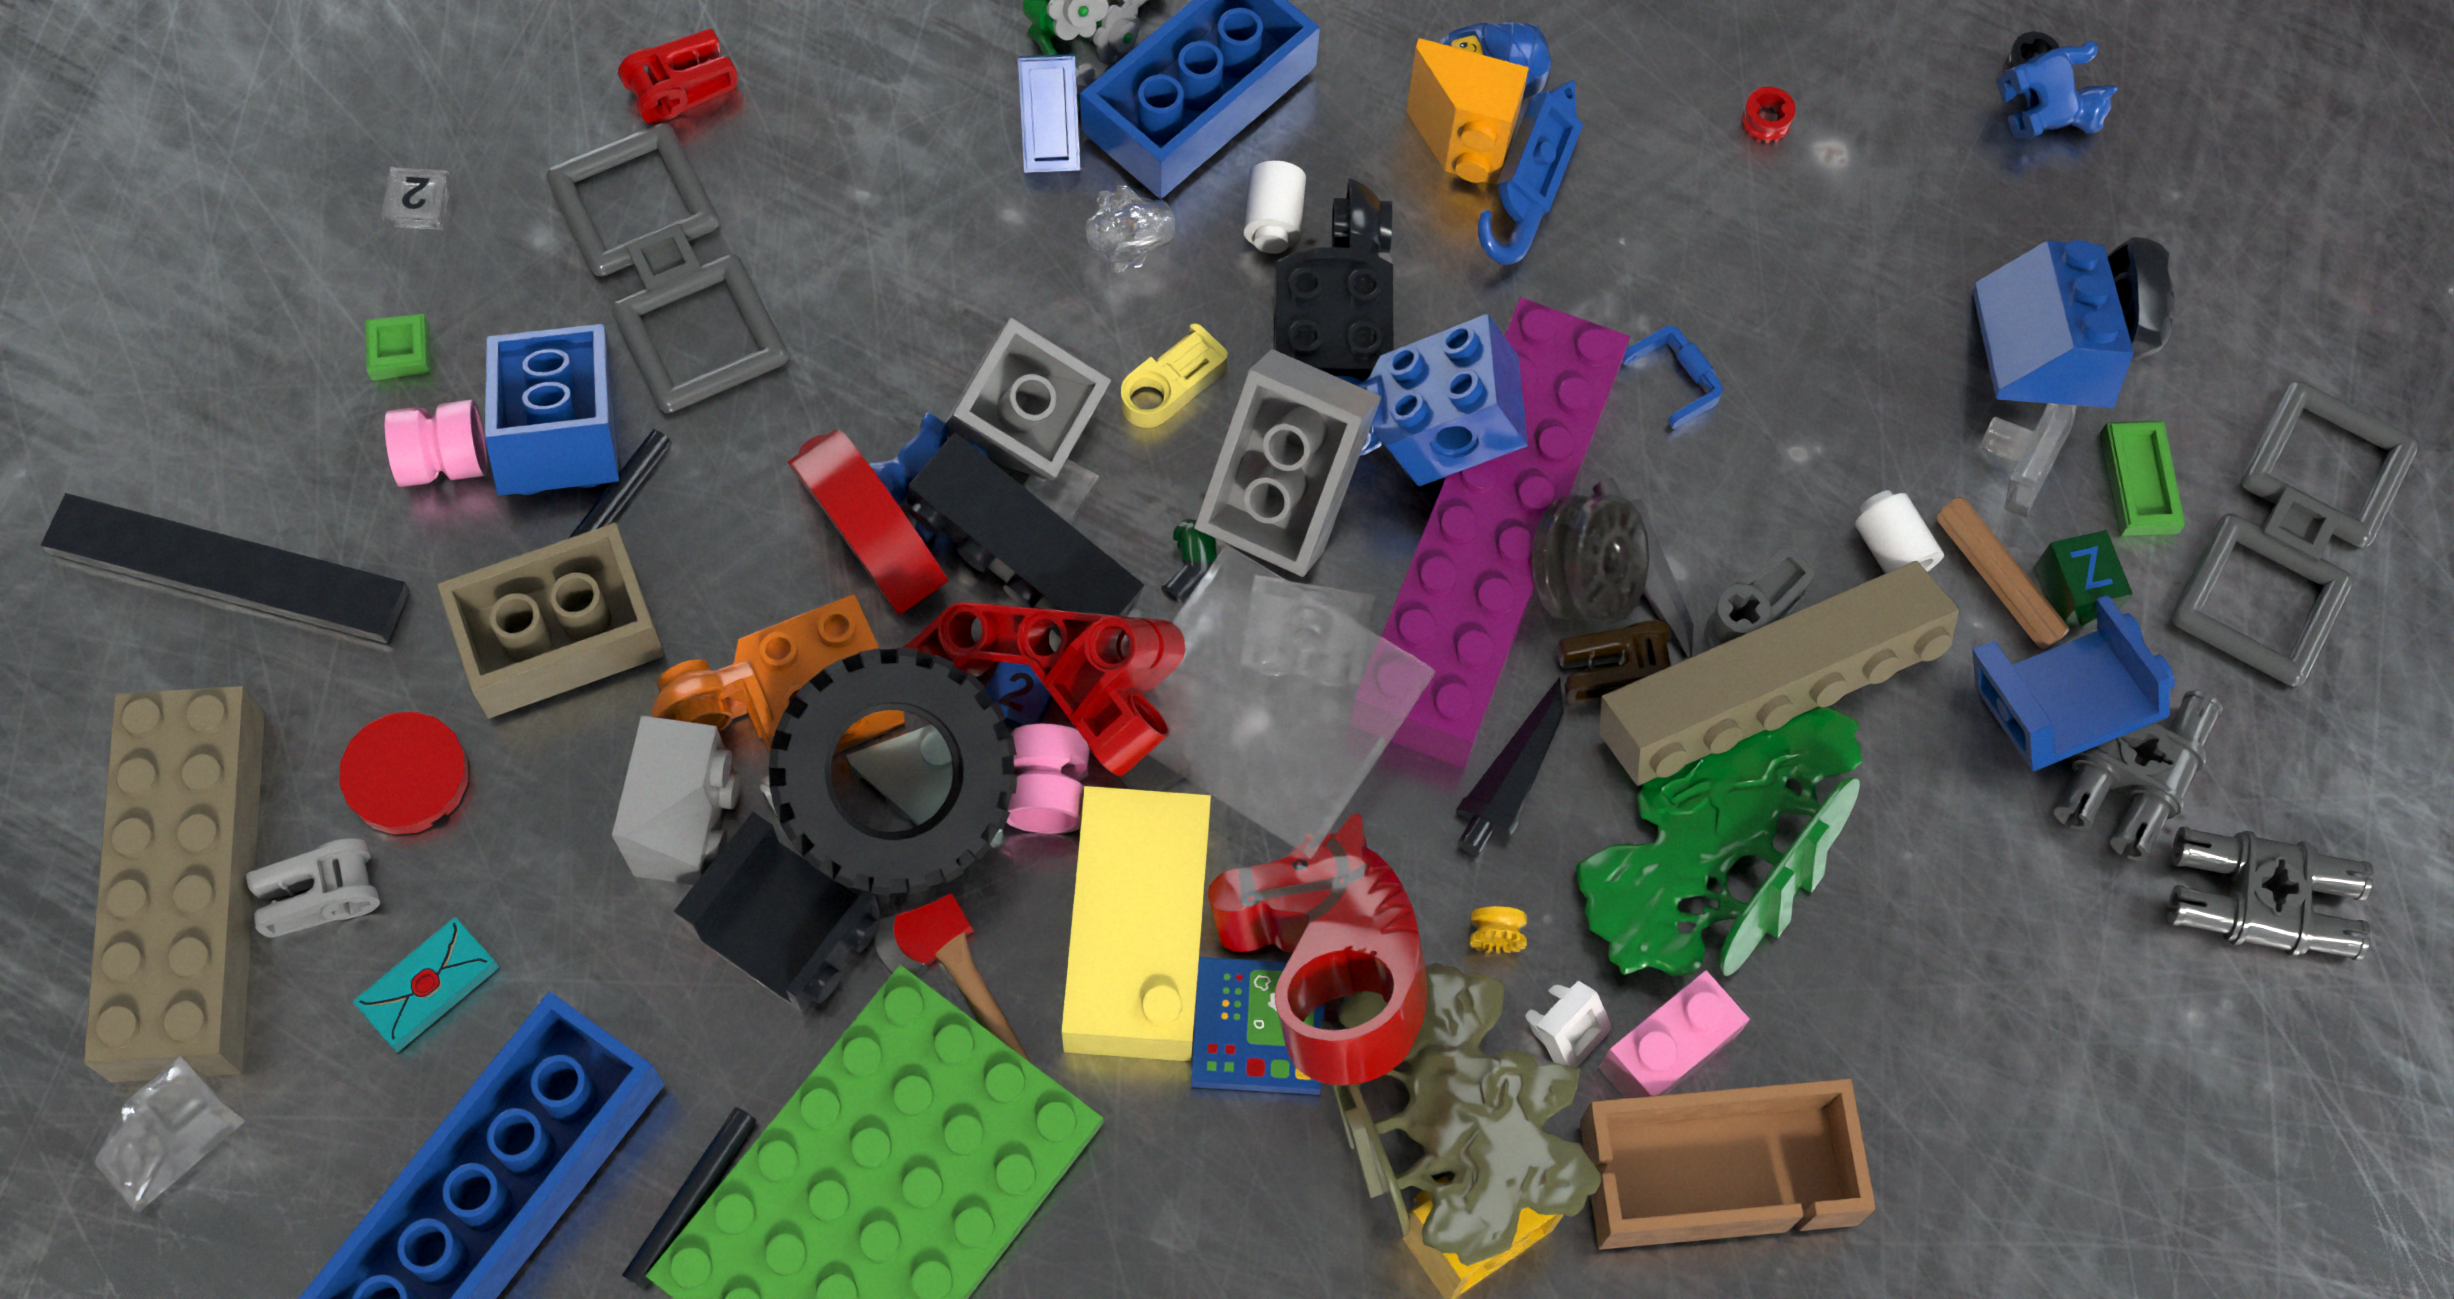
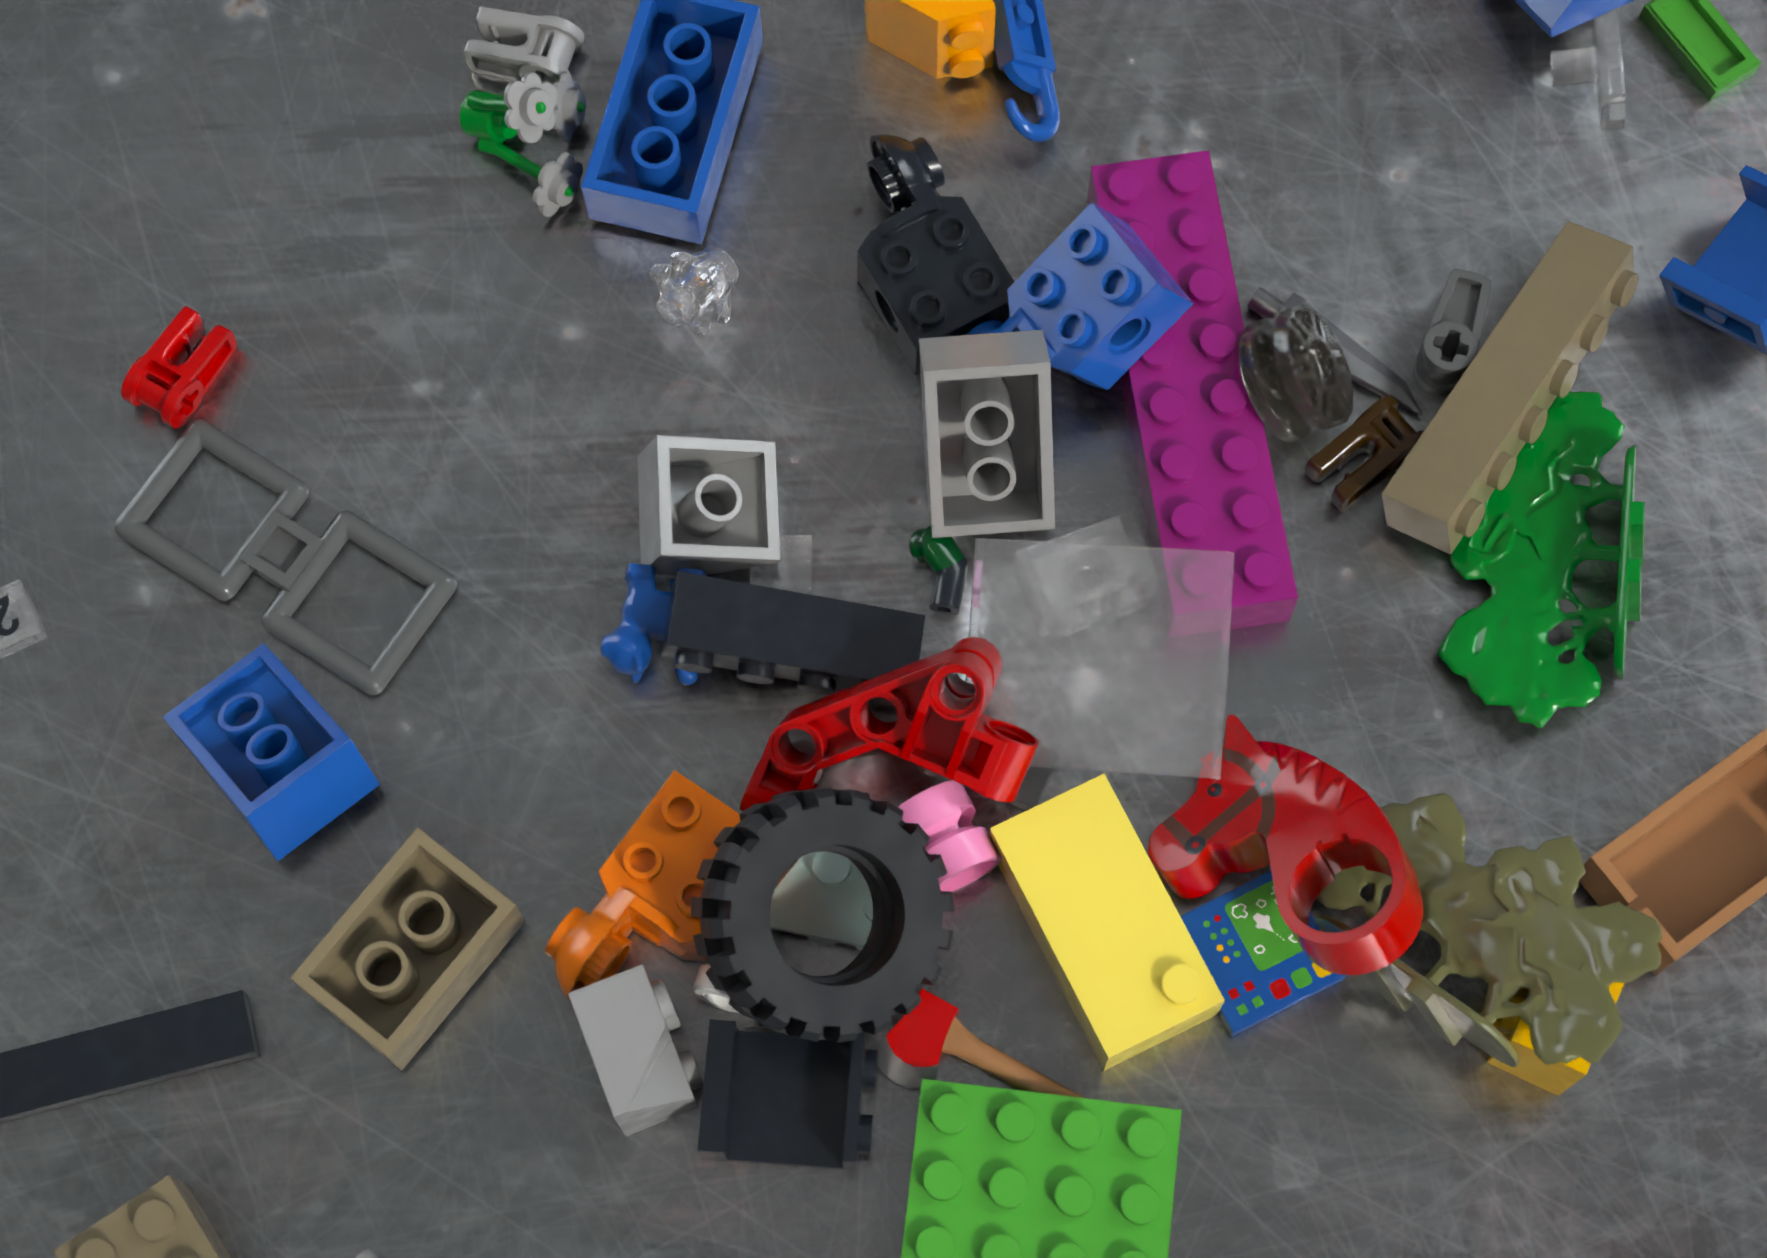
camera: 25 degrees left, 5 degrees up
red tile [339,711,468,835] -> none
bright green tile [365,313,431,381] -> none
bright pink wheel [384,399,488,488] -> none
black piece [568,429,672,539] -> none
red arch [787,429,949,615] -> none
blue tile [985,662,1054,728] -> none
tile [1018,54,1080,173] -> none
light yellow piece [1121,324,1228,428] -> none
white brick [1244,161,1306,253] -> none
black bar [1456,677,1564,855] -> none
yellow bush [1469,906,1527,954] -> none
white tile [1526,981,1613,1068] -> none
bright pink brick [1599,970,1750,1099] -> none
blue piece [1622,326,1723,429] -> none
white brick [1855,490,1944,574] -> none
medium nougat axle [1937,497,2069,650] -> none
dark green brick [2033,530,2133,631] -> none

